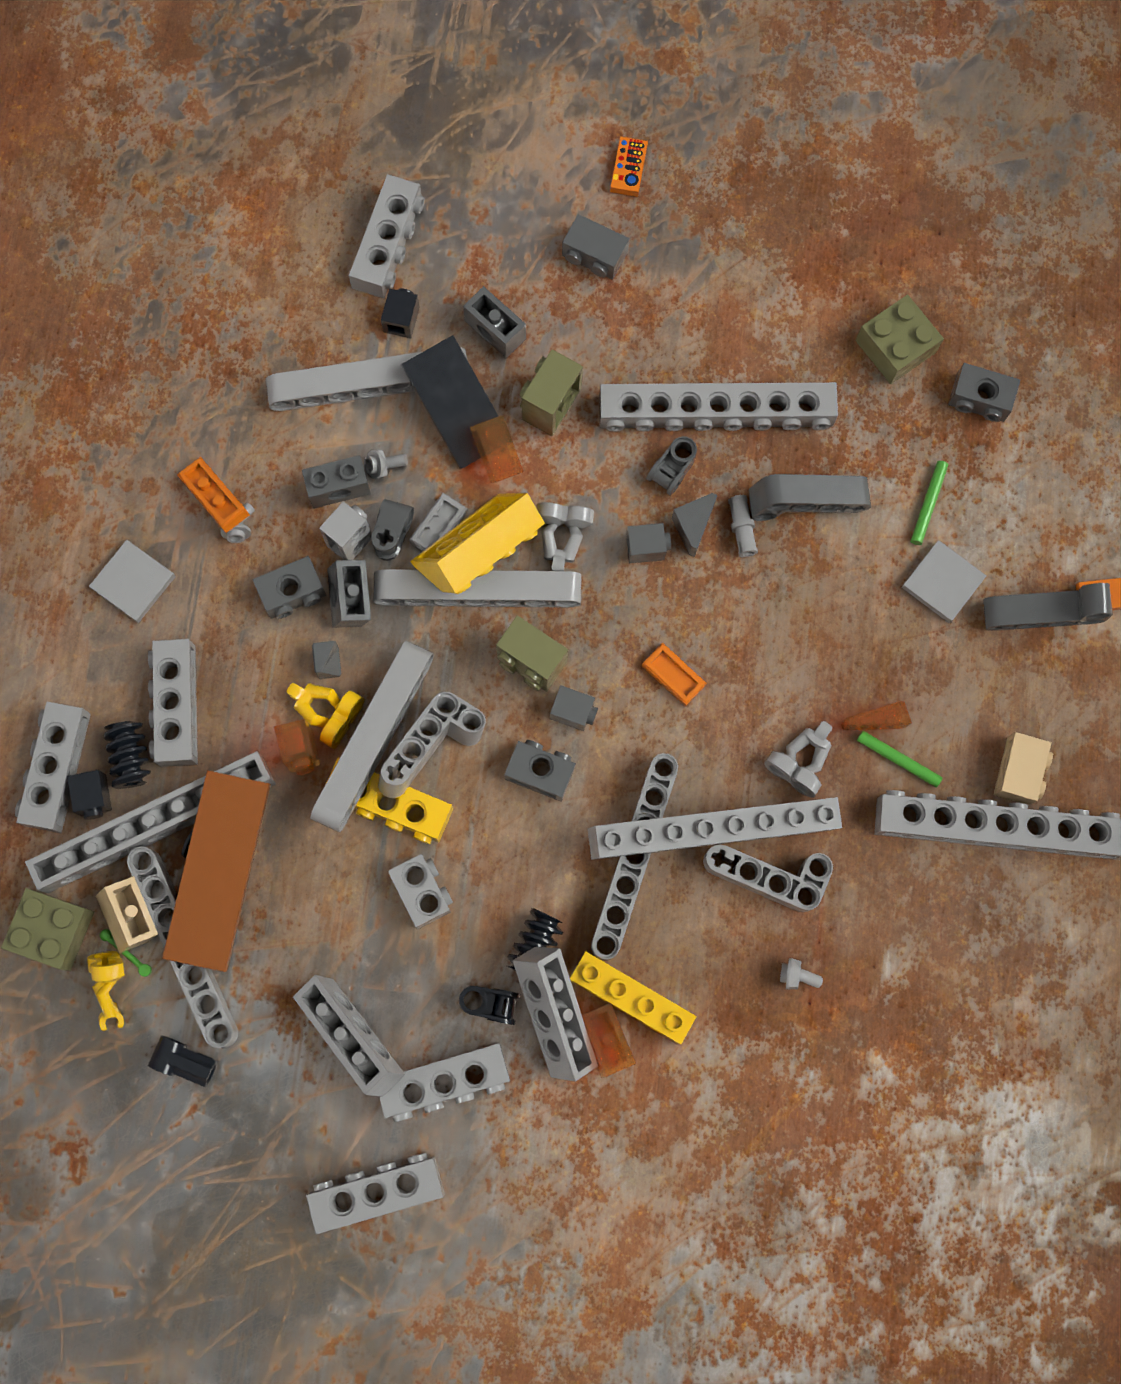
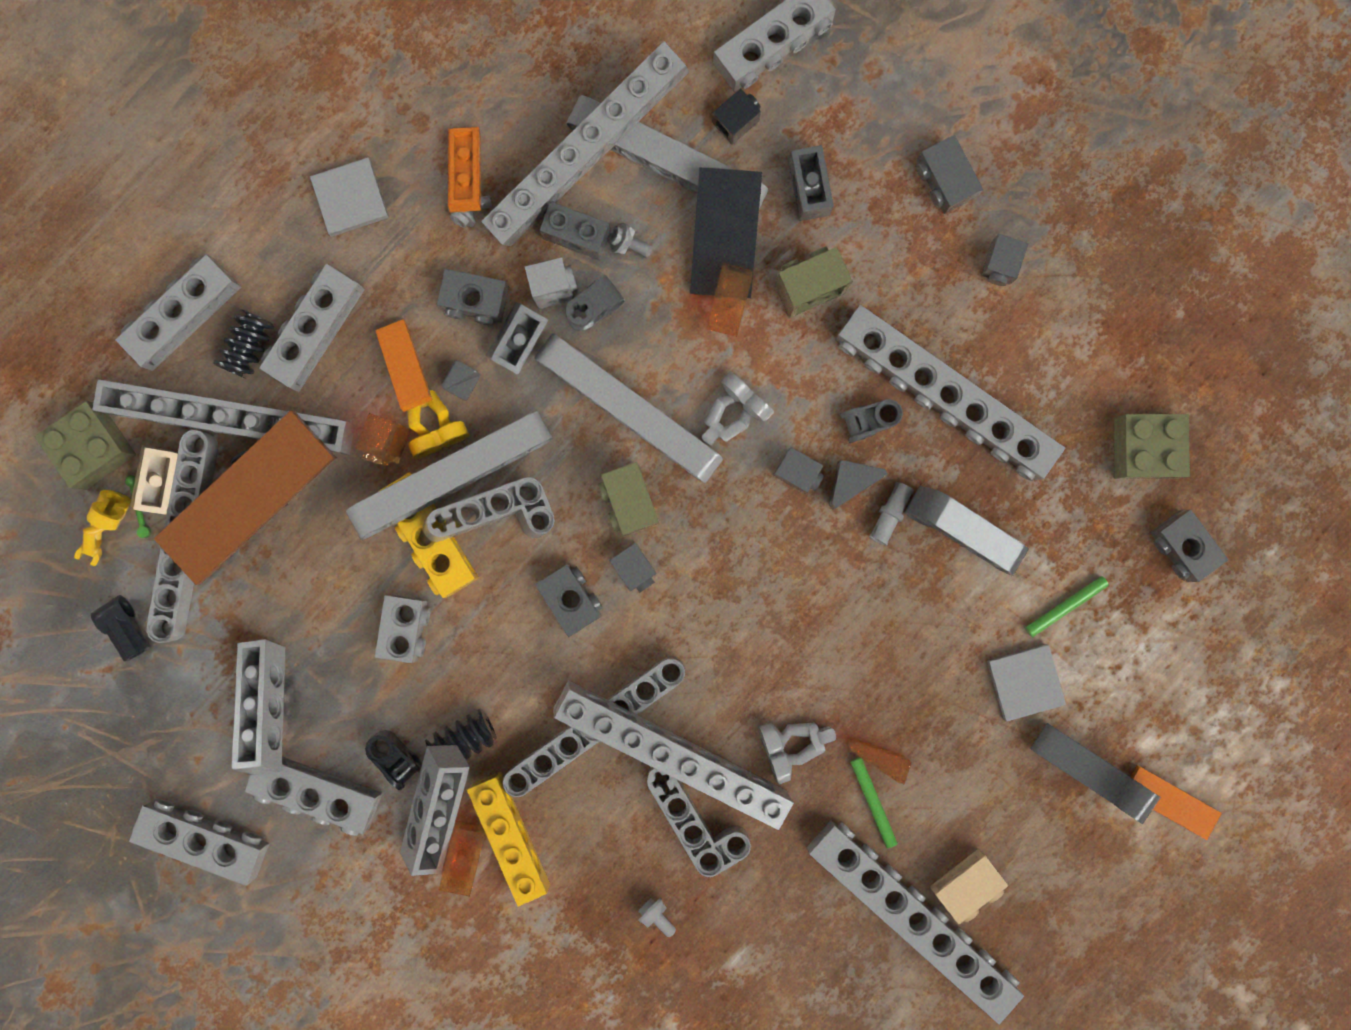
camera: 45 degrees right, 10 degrees up
black brick [67,770,112,820] -> none
light grey plate [409,493,468,551] -> none
yellow slope [410,493,545,594] -> none
tile [610,136,648,197] -> none
orange tile [642,643,707,707] -> none
none -> orange tile [375,319,433,412]
none -> light grey brick [481,41,689,246]
none -> dark grey brick [981,234,1029,286]

